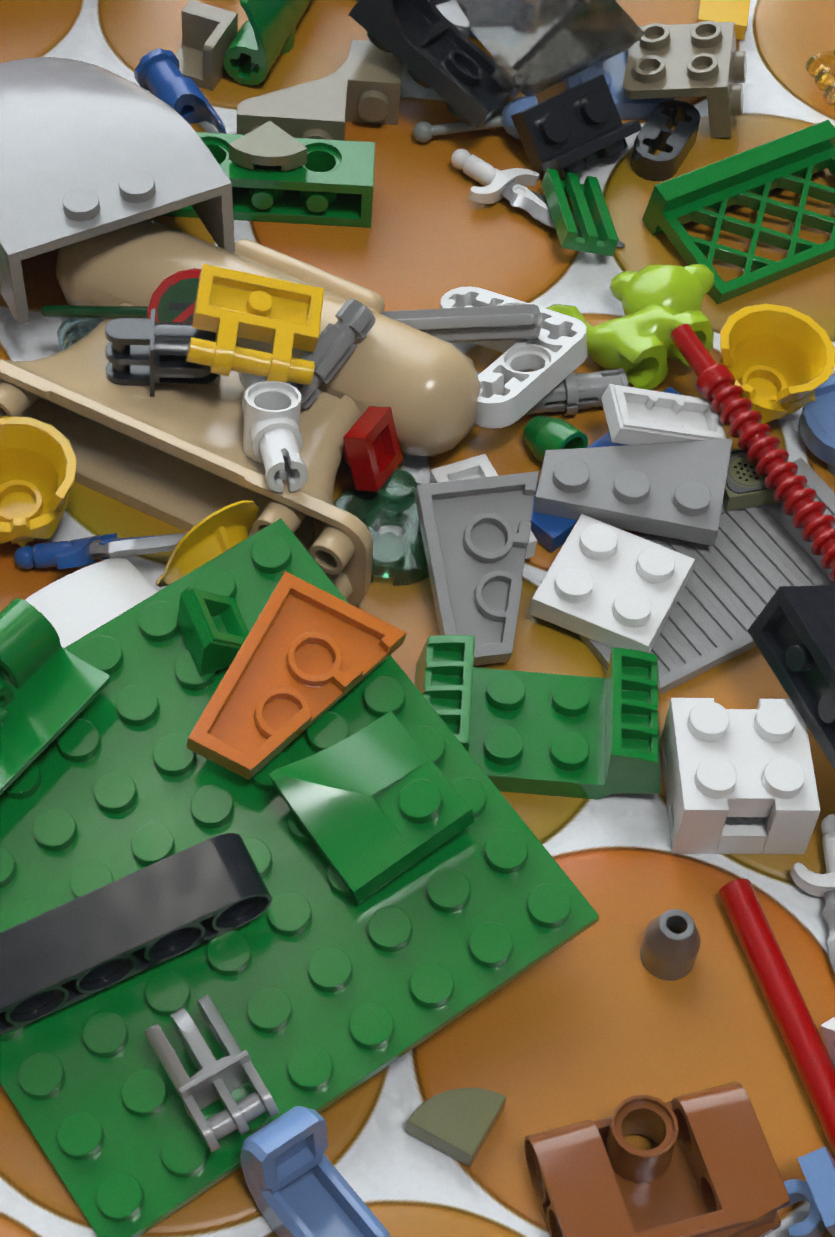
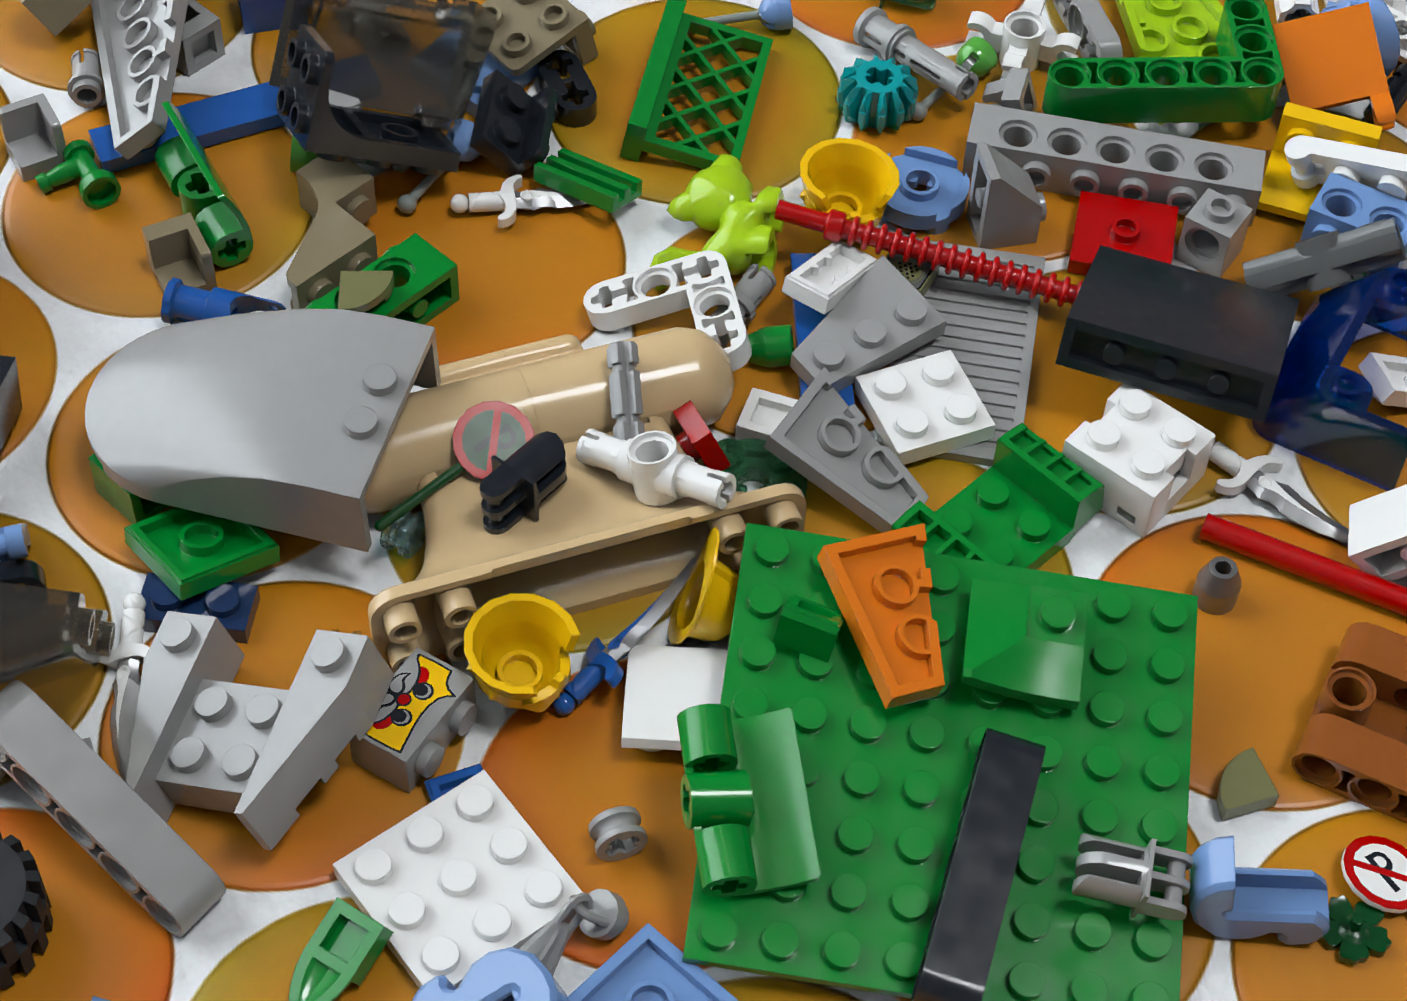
camera: 45 degrees left, 0 degrees up
yellow plate [186,264,324,386] -> none
light grey axle [382,304,542,343] -> none

